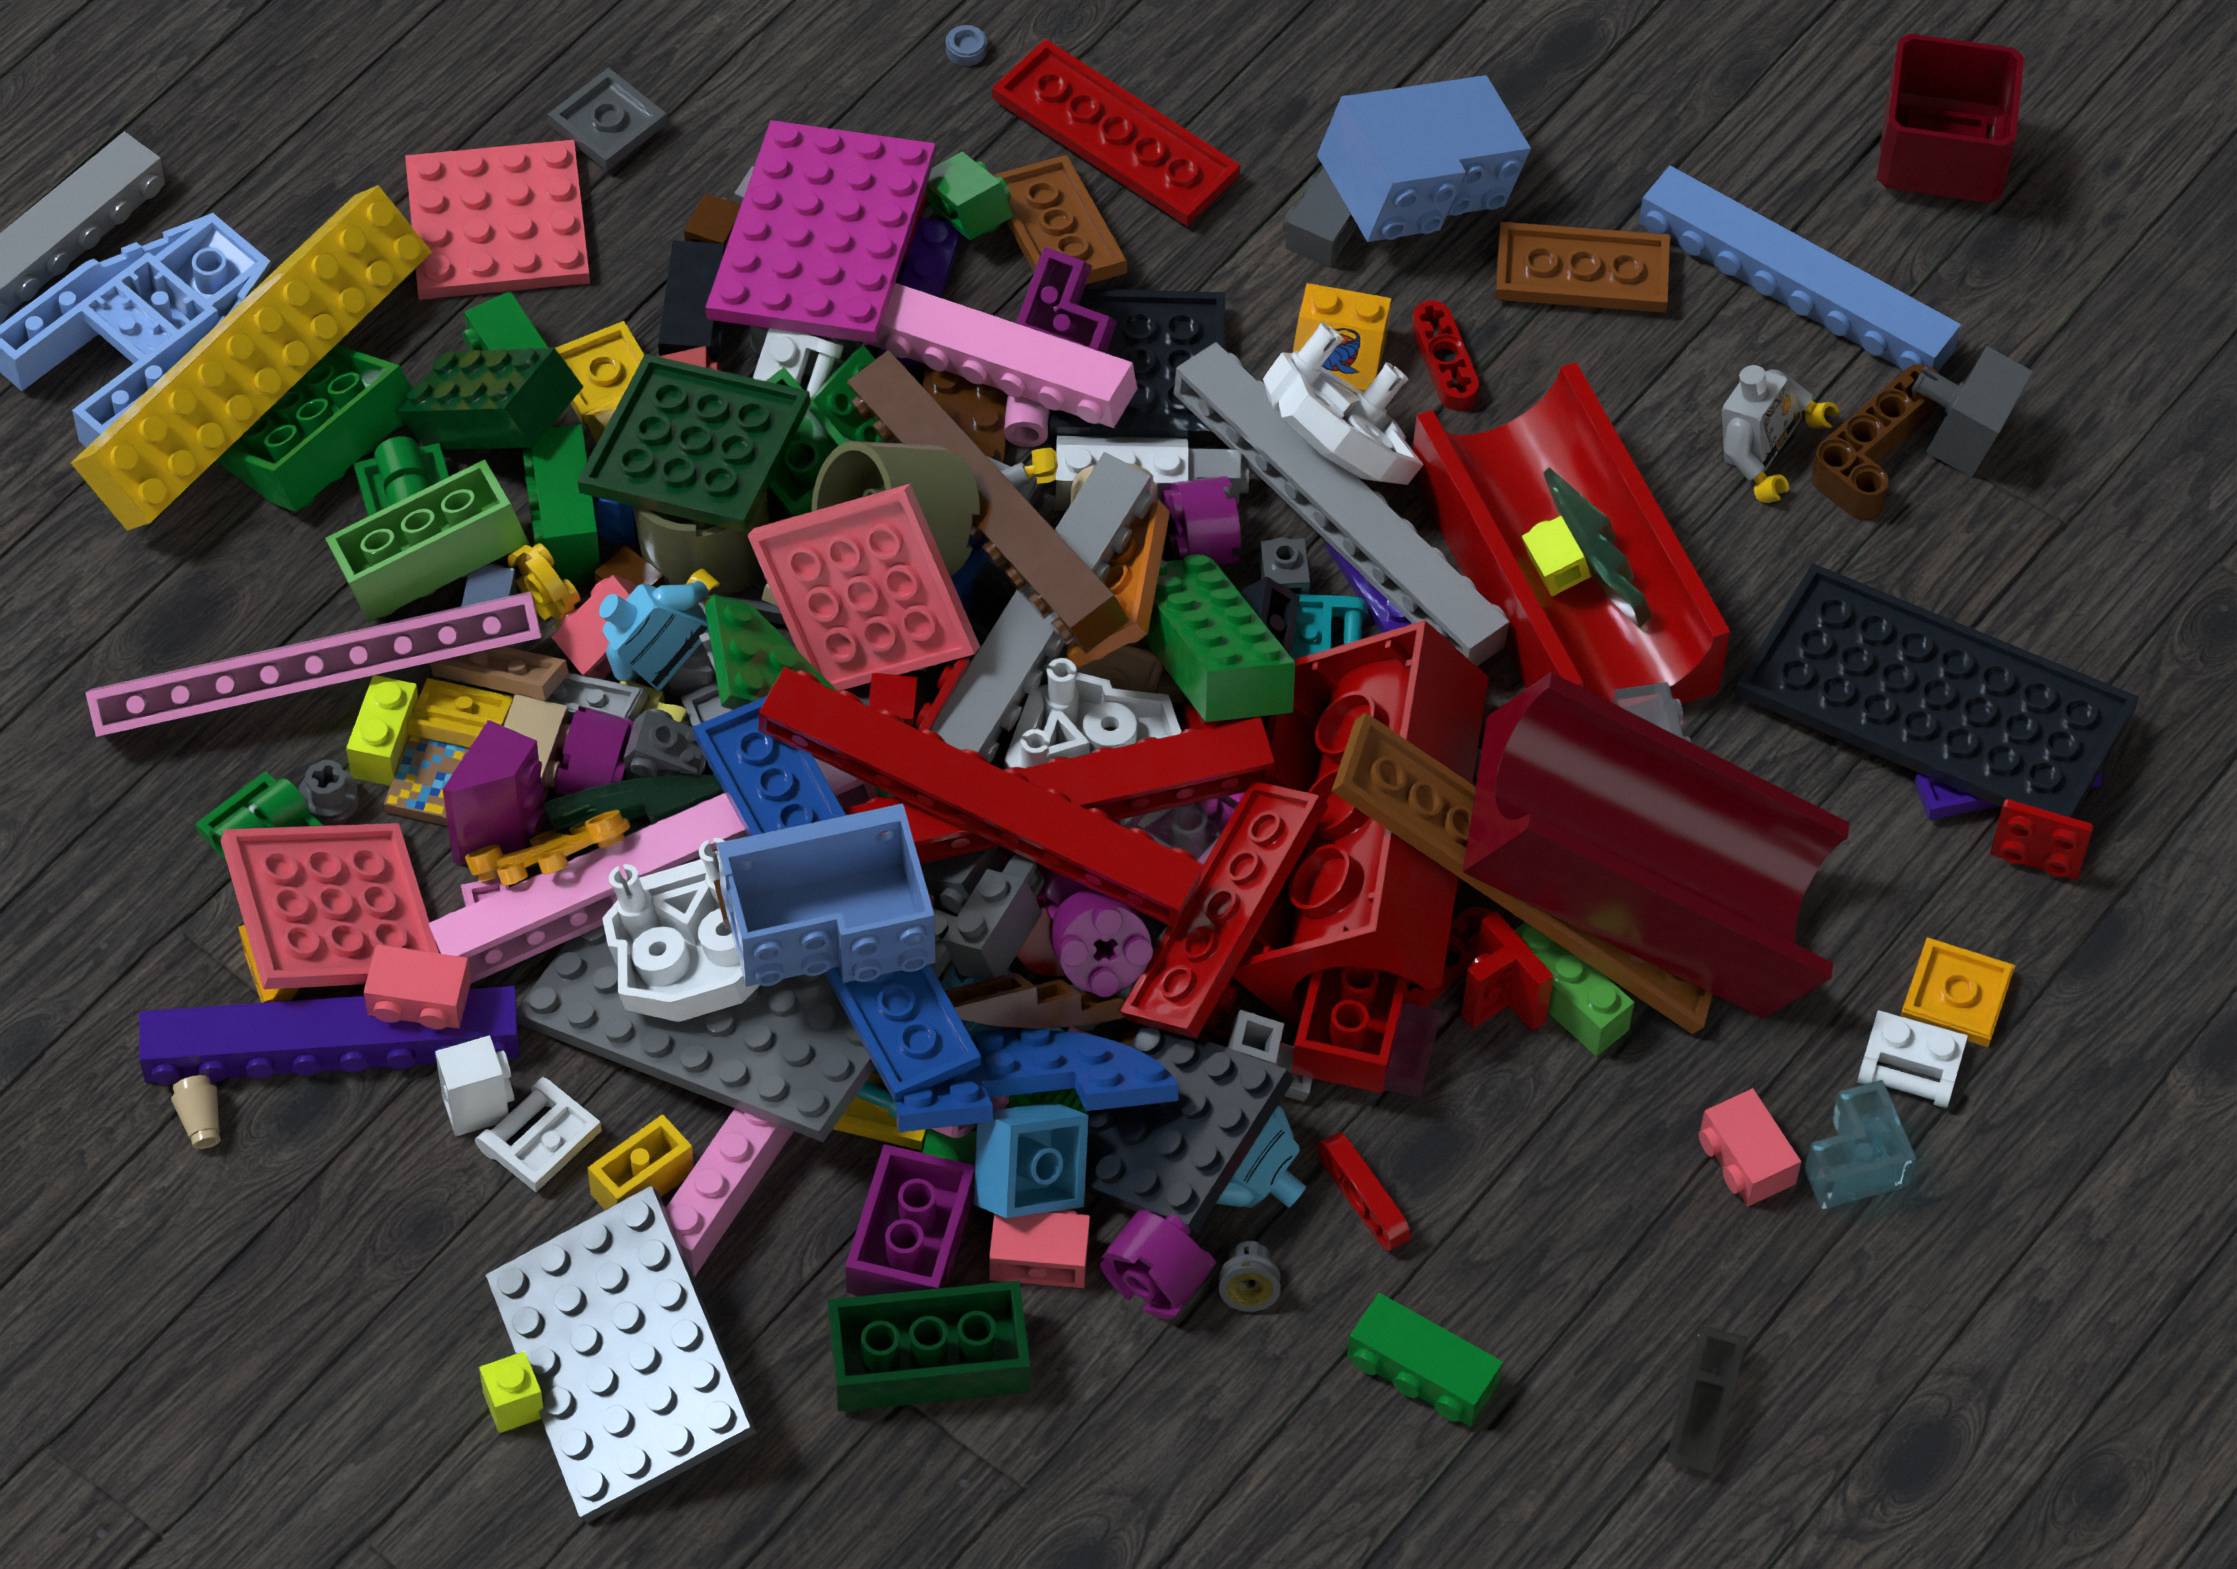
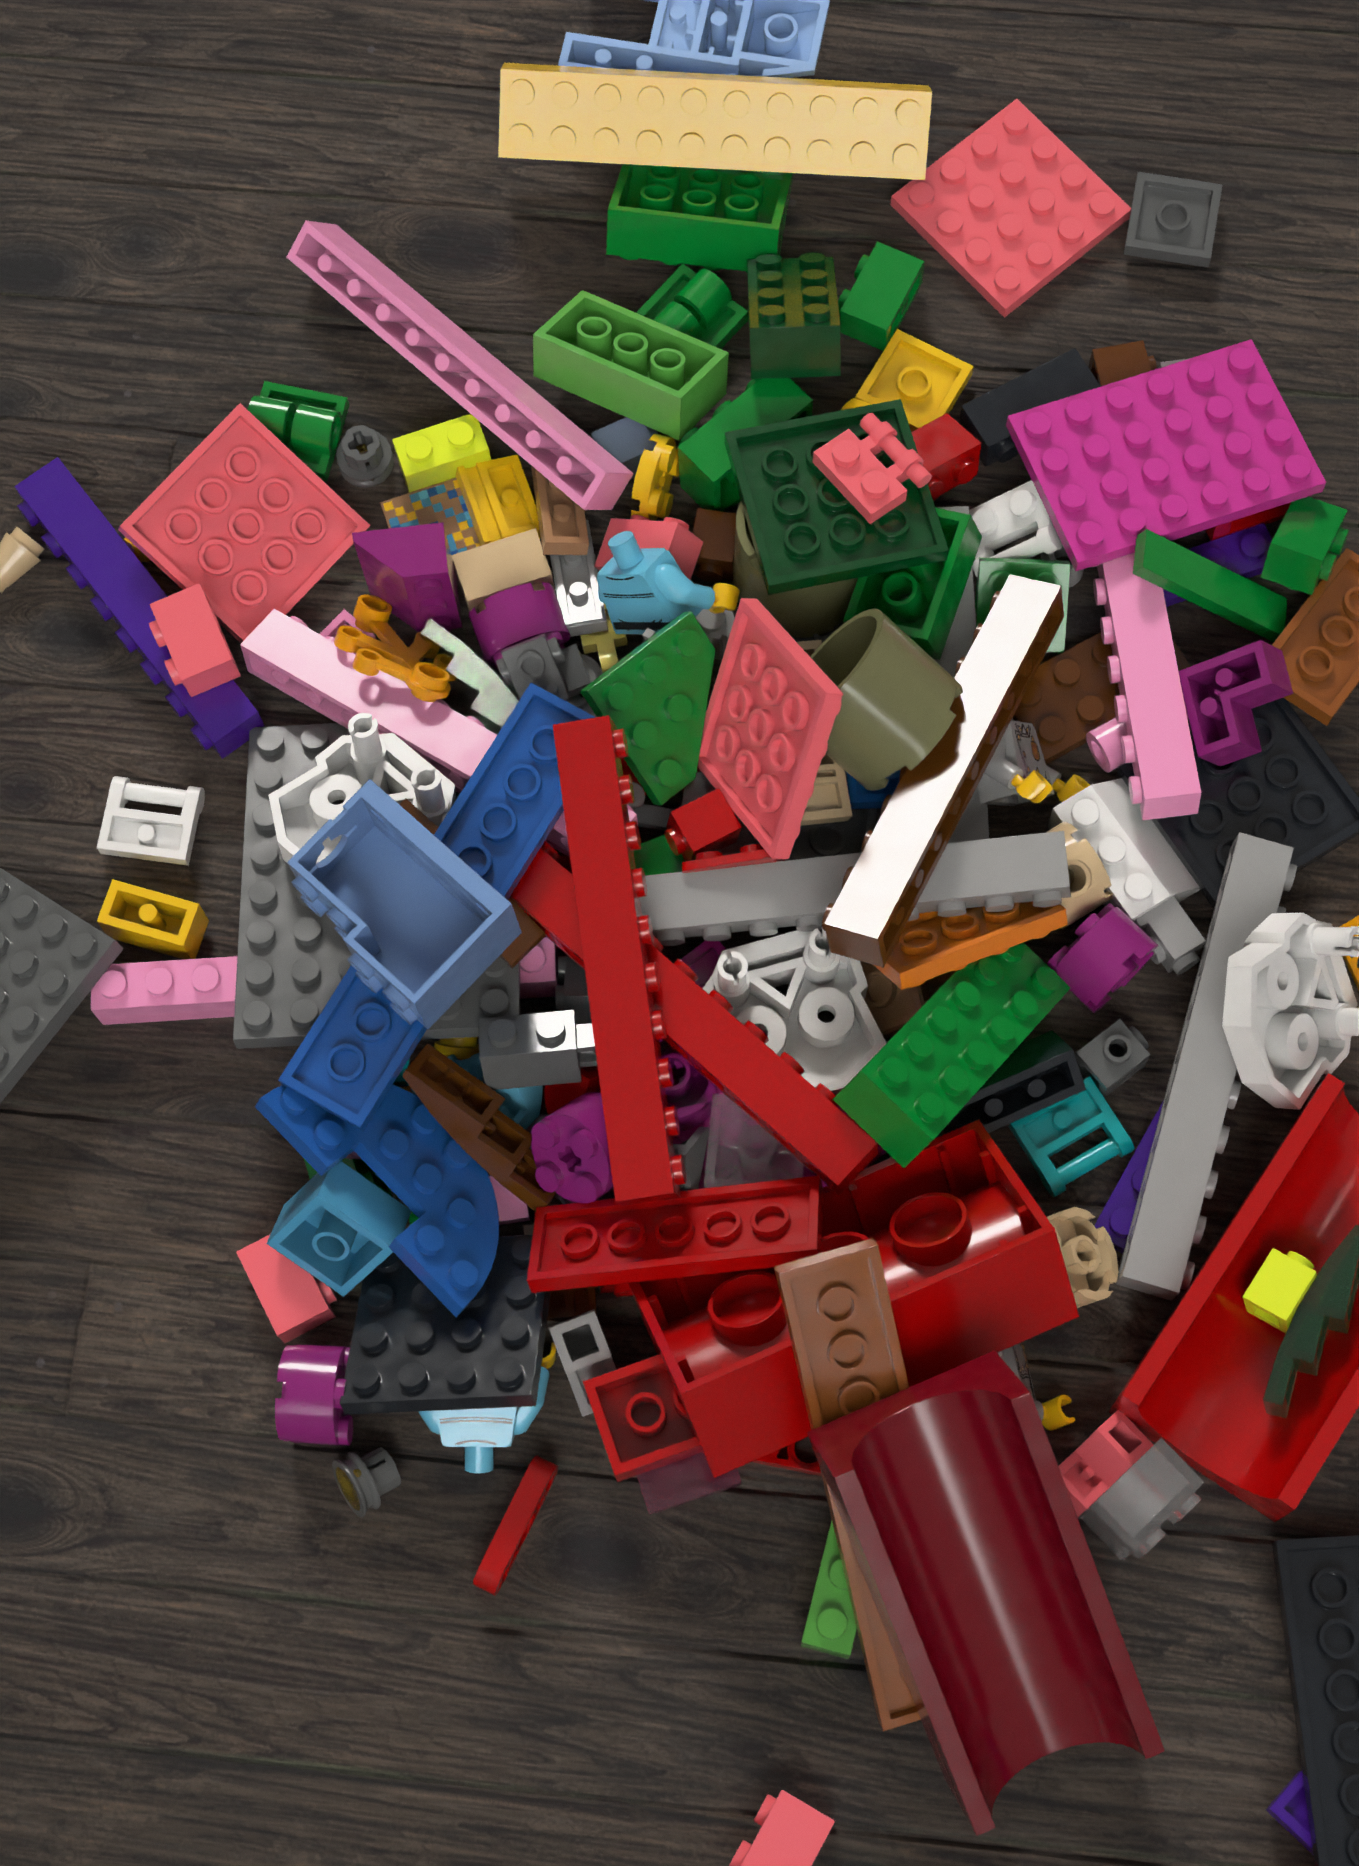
camera: 65 degrees right, 15 degrees up
white brick [435,1035,514,1136] -> none
dark green brick [828,1281,1030,1412] -> none
magenta brick [845,1144,975,1296] -> none
green brick [1347,1293,1503,1427] -> none
red bracket [1461,911,1554,1032] -> none
none -> coral plate [812,413,932,524]
none -> green tile [1133,529,1287,642]

